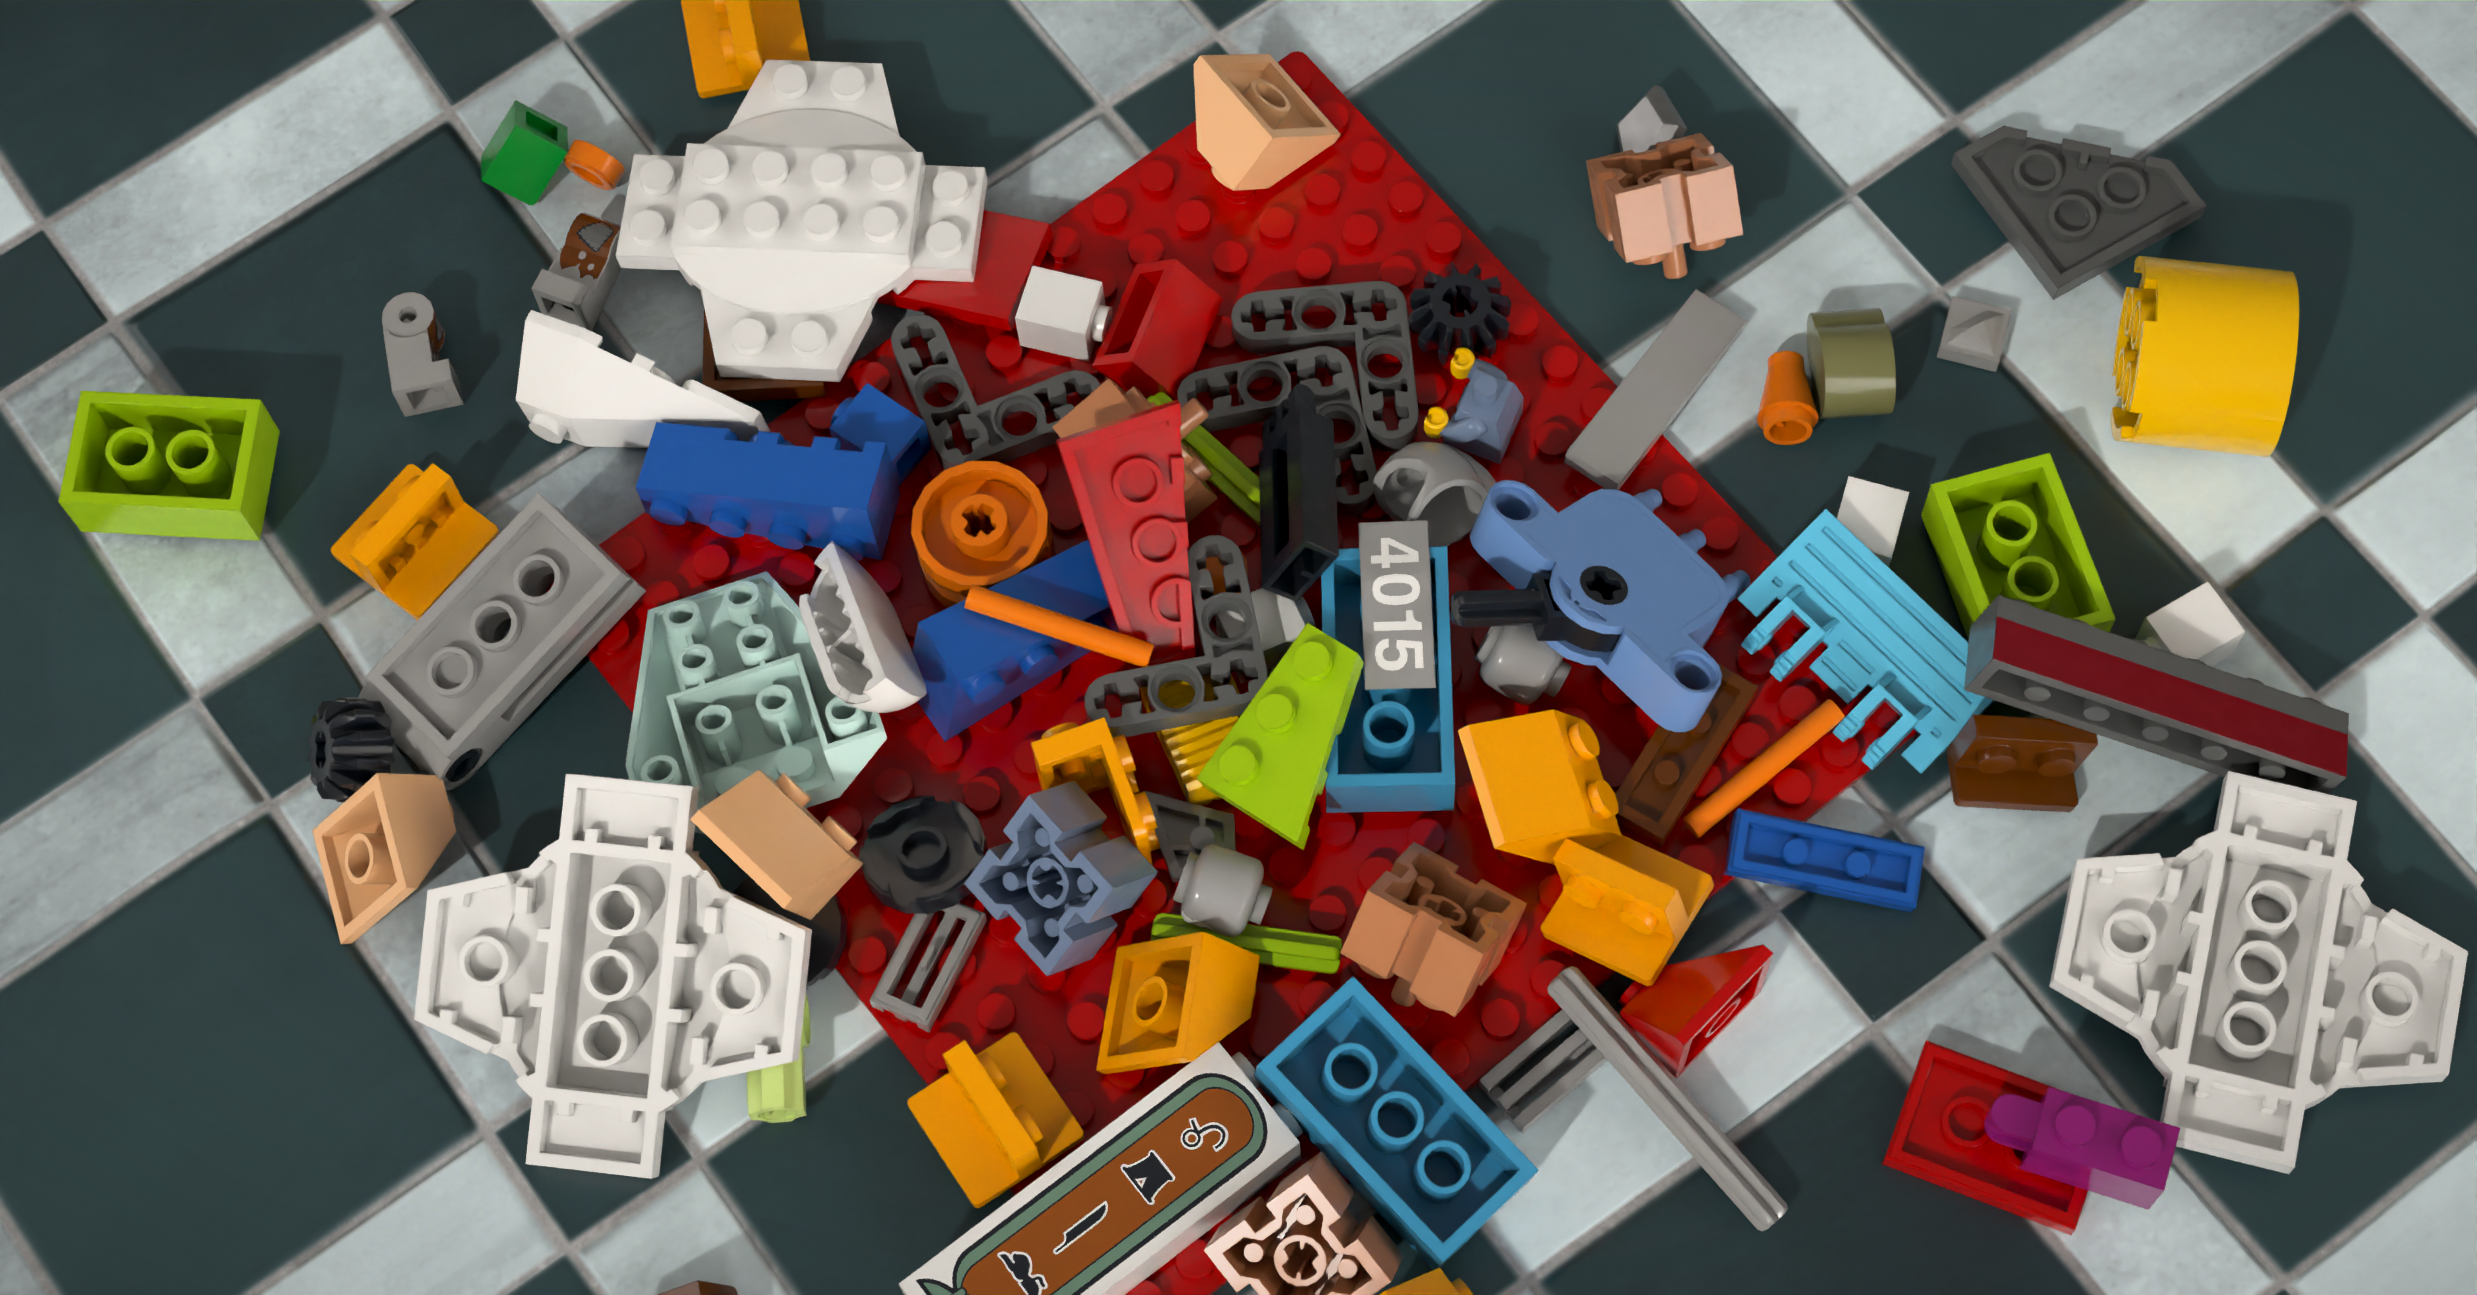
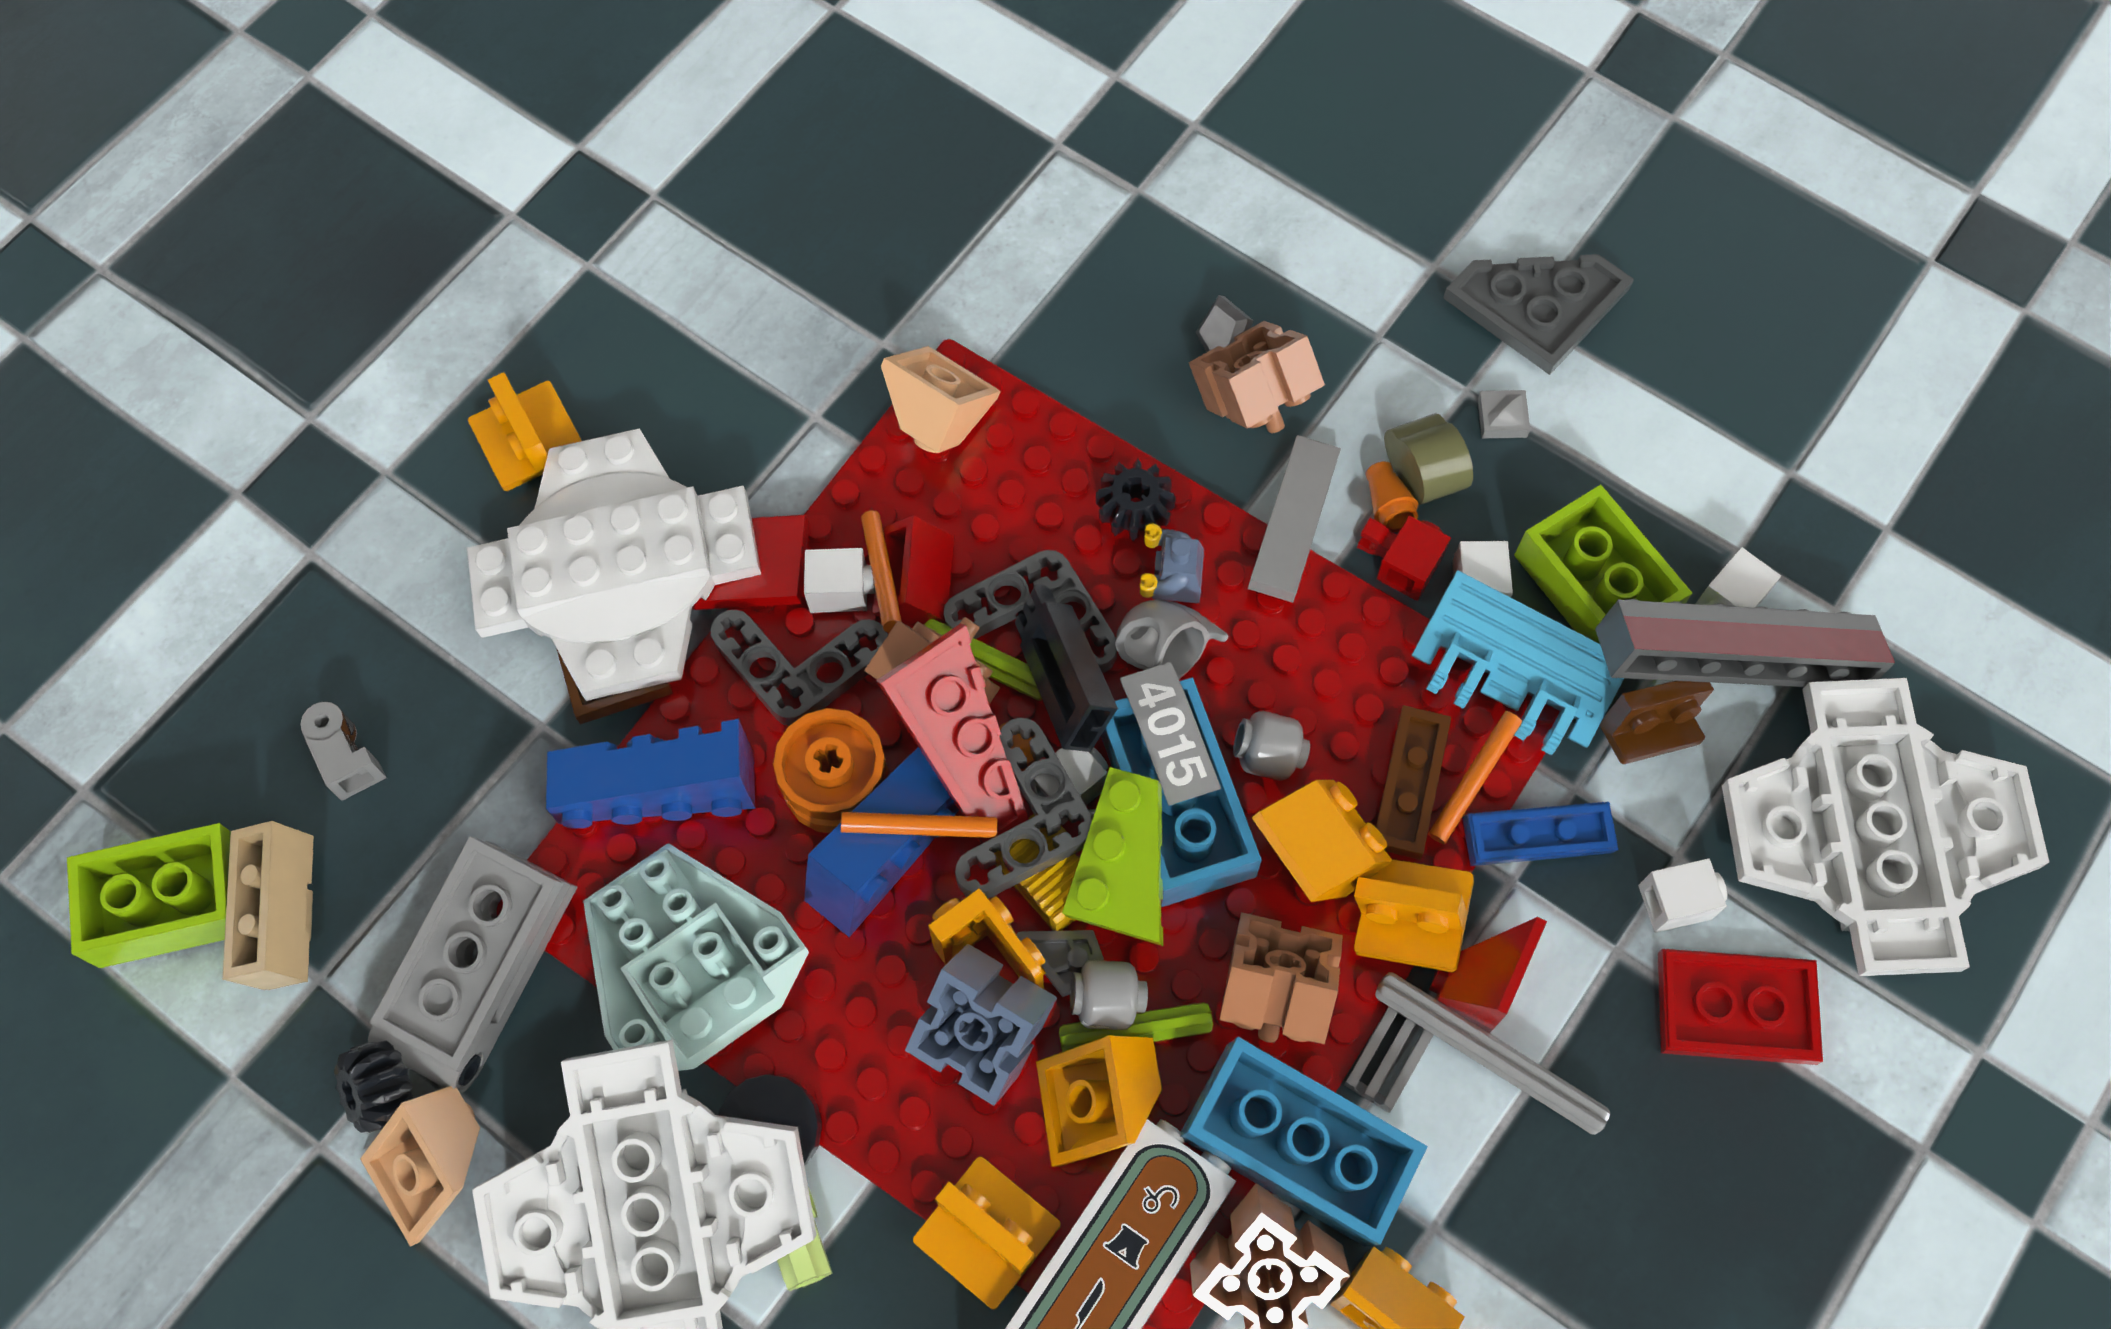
camera: 20 degrees left, 0 degrees up
light orange bracket [331,463,500,621] -> none
green panel [481,100,568,205] -> none
white wedge [516,310,771,448] -> none
light grey leg [531,213,622,331] -> none
orange tile [563,140,626,190] -> none
light nougat slope [690,770,864,920] -> none
white brick [799,541,926,713] -> none
blue brick [829,383,932,487] -> none
black tile [859,796,988,914] -> none
light grey tile [870,902,987,1033] -> none
dark grey beam [1231,281,1418,452] -> none
medium blue piece [1451,480,1750,732] -> none
magenta brick [1984,1087,2180,1210] -> none
yellow brick [2111,256,2299,457] -> none
none -> tan piece [222,821,314,990]
none -> orange bar [861,511,902,633]
none -> red brick [1357,516,1451,601]
none -> white brick [1638,858,1727,933]

